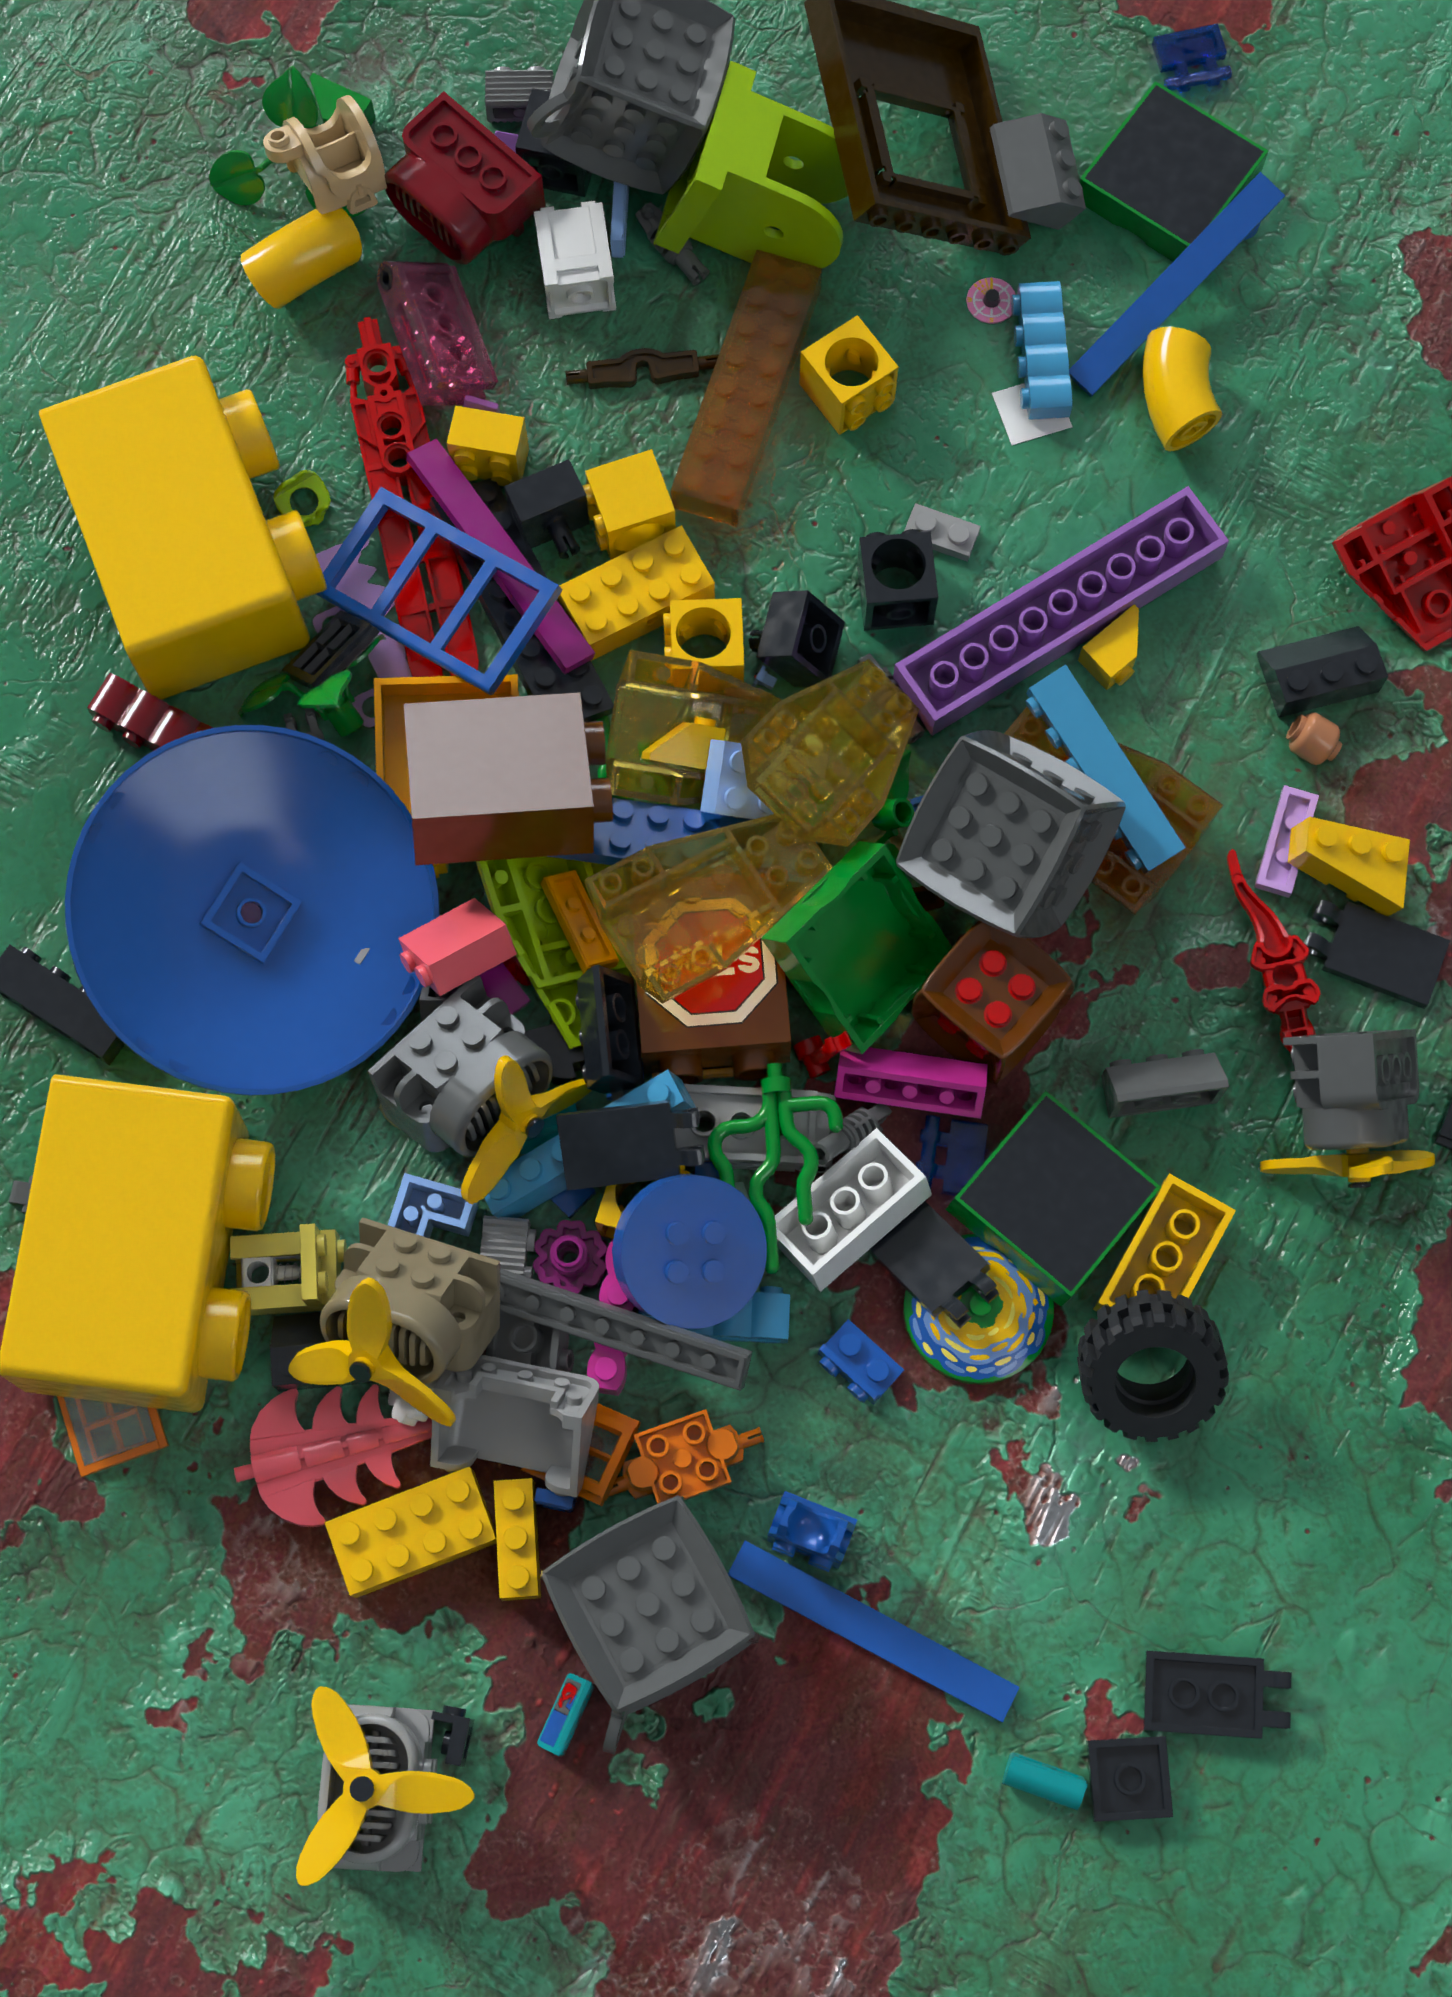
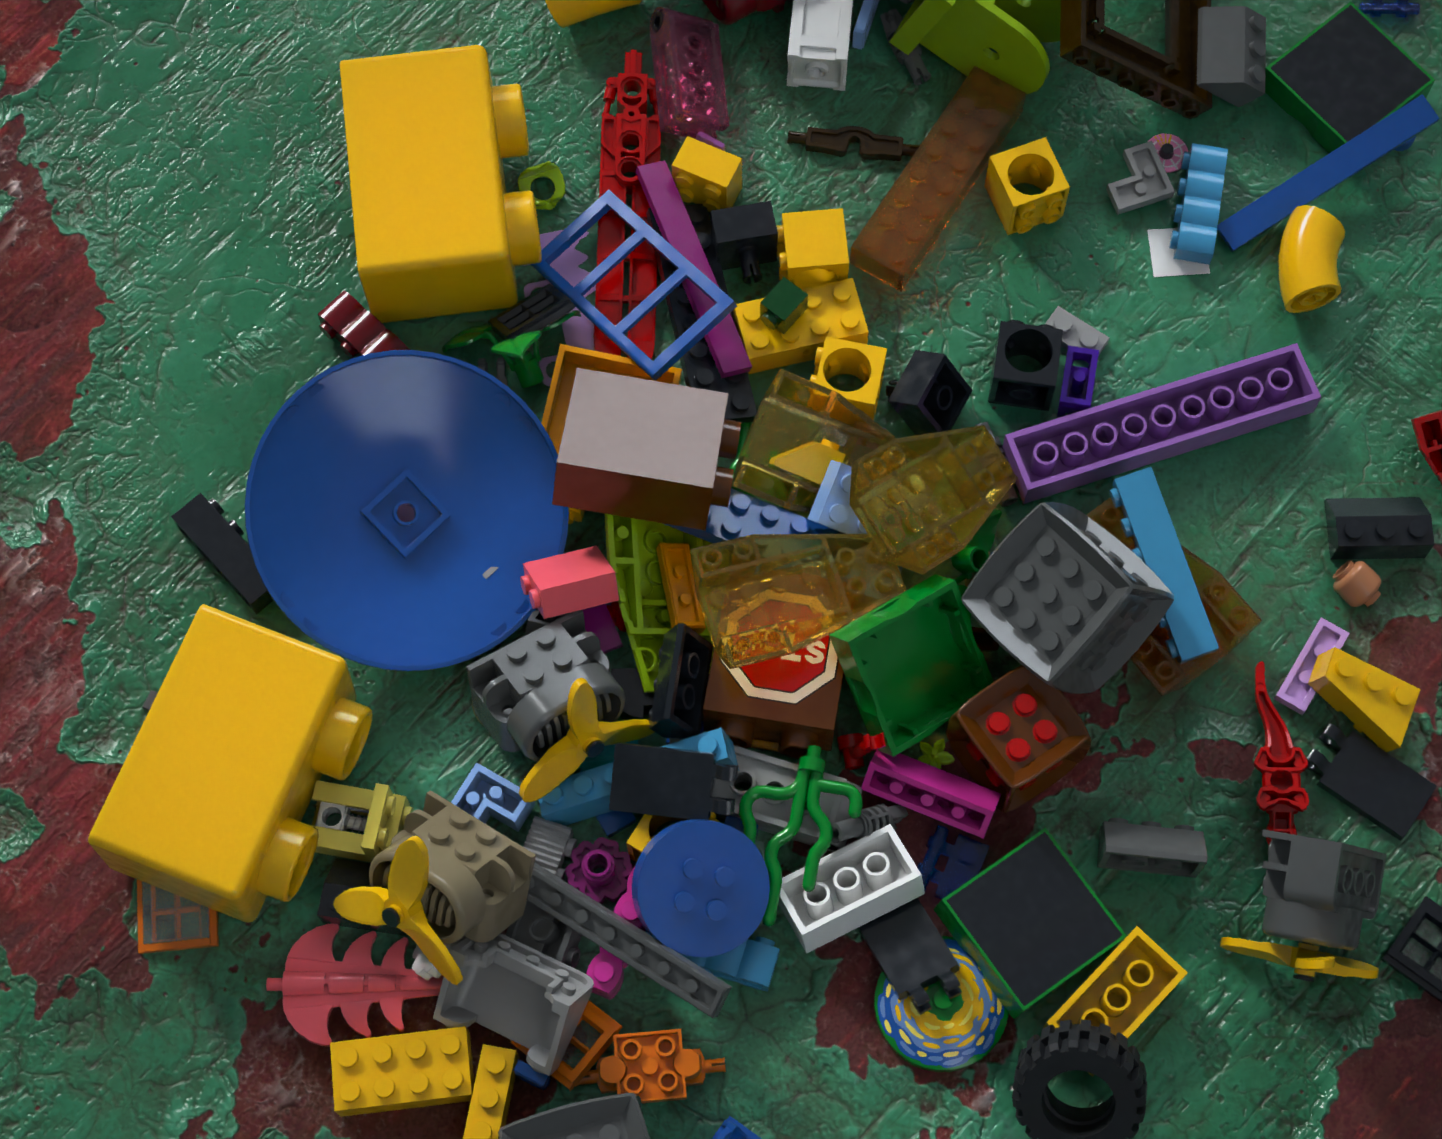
camera: 15 degrees right, 5 degrees down
medium blue piece [752,665,777,690] -> none
blue bracket [818,1319,904,1405] -> none
yellow slope [1078,604,1139,690] -> none
none -> dark green brick [760,277,808,334]
none -> lime plant [918,739,955,769]
none -> dark purple brick [1057,346,1099,417]
none -> light grey plate [1106,141,1175,215]

